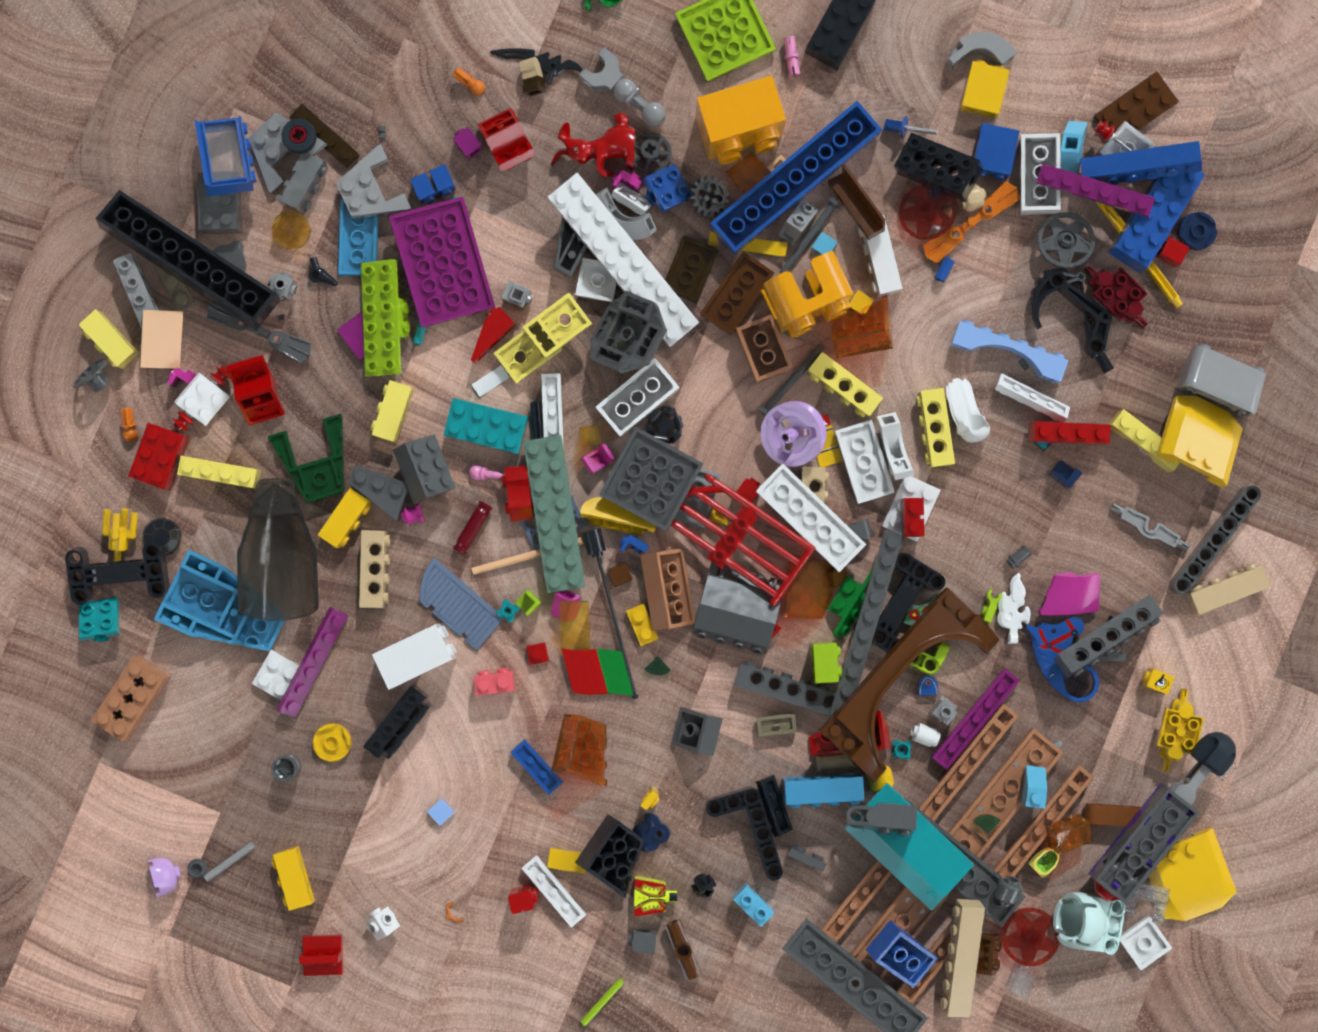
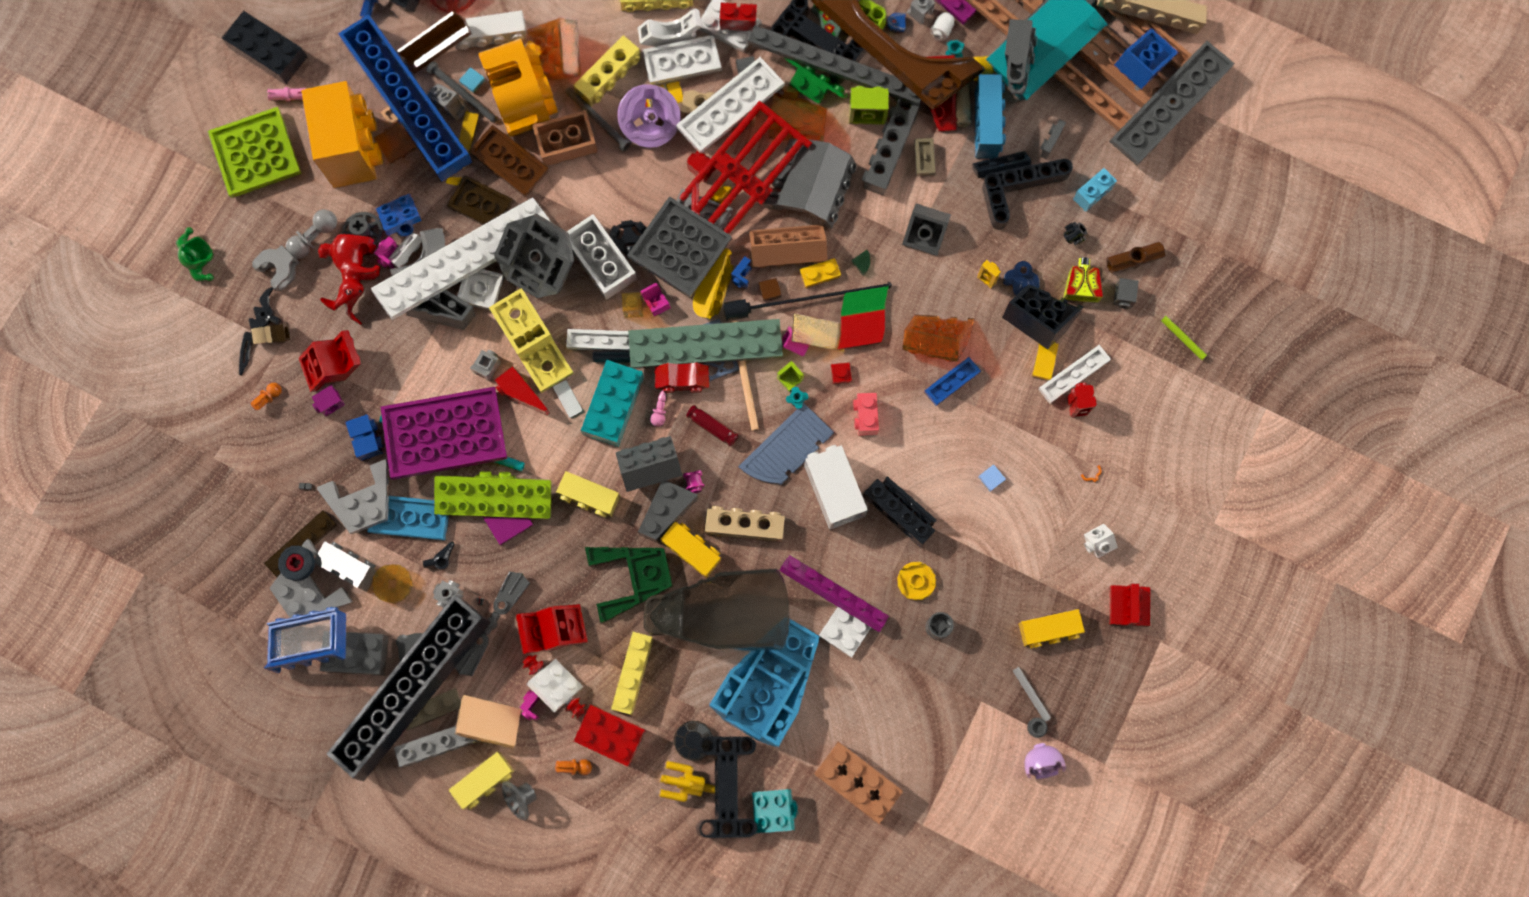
camera: 85 degrees left, 10 degrees down
dark grey gear [688,175,730,218] -> none

